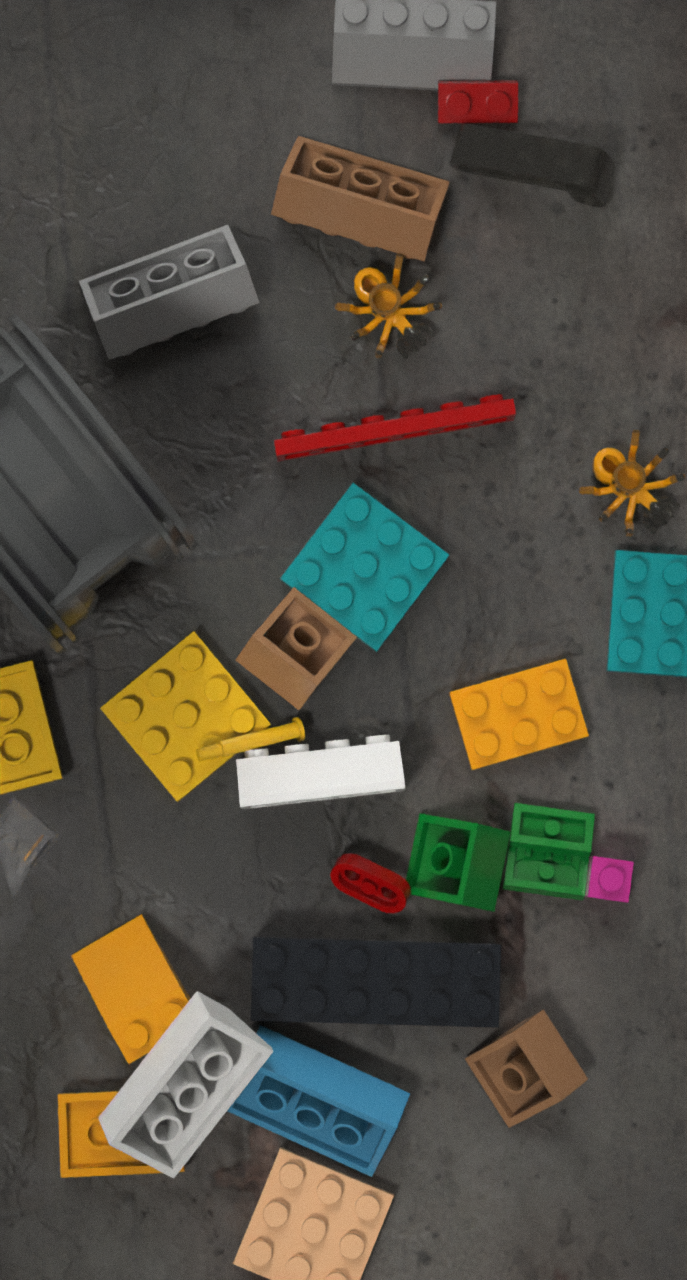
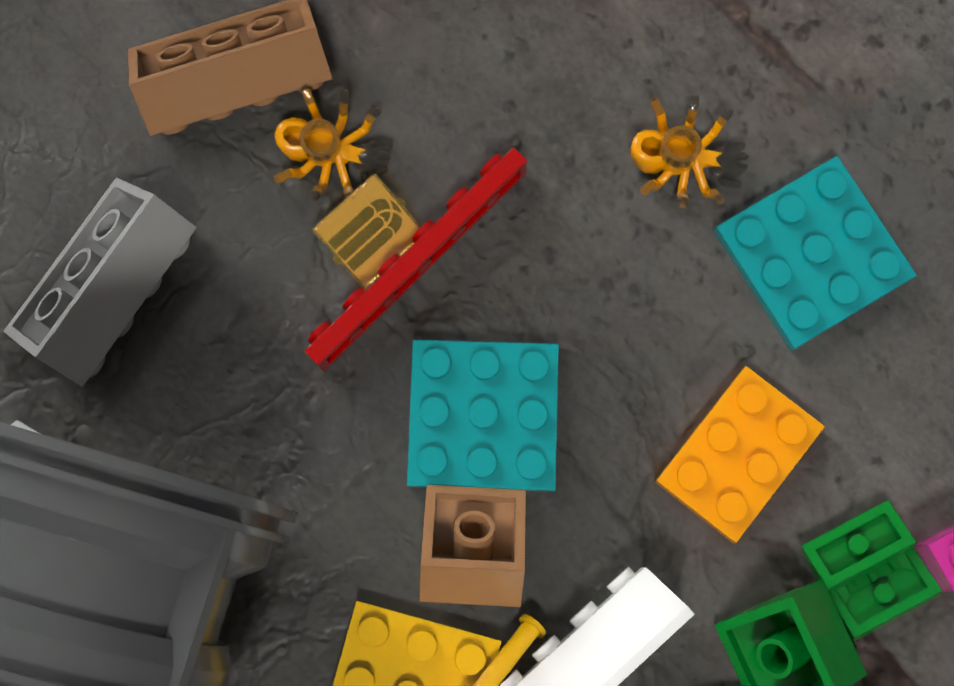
camera: 30 degrees left, 5 degrees down
none -> clear yellow piece [311,173,421,289]

